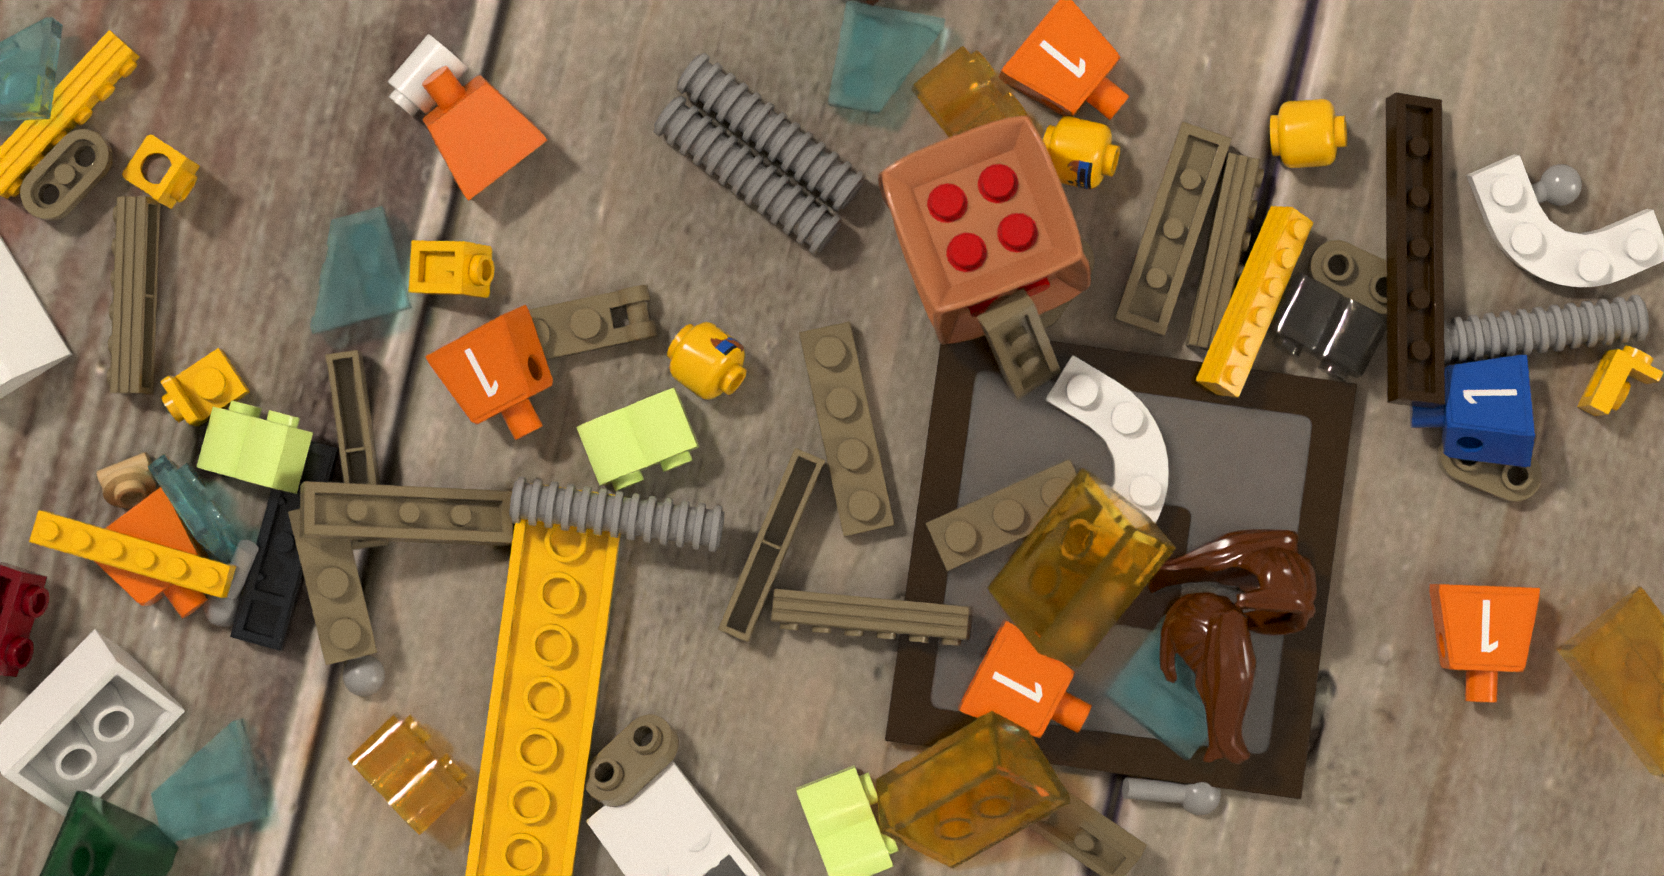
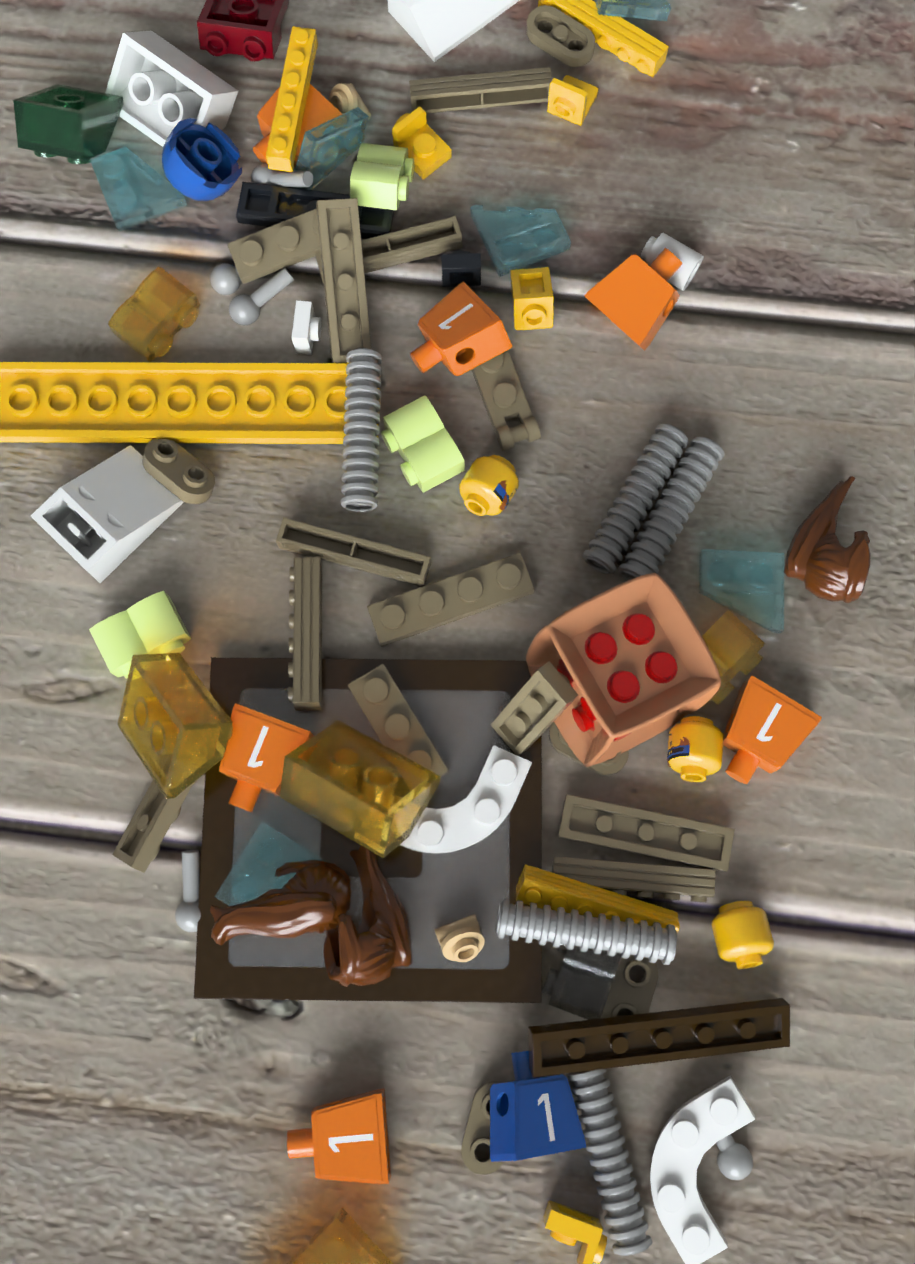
camera: 85 degrees right, 10 degrees down
none -> blue cylinder [162,118,242,201]
none -> light grey bar [229,267,294,326]
none -> white plate [291,300,321,355]
none -> tan plate [434,914,485,962]
none -> black plate [441,250,481,287]
none -> light grey piece [496,898,677,965]

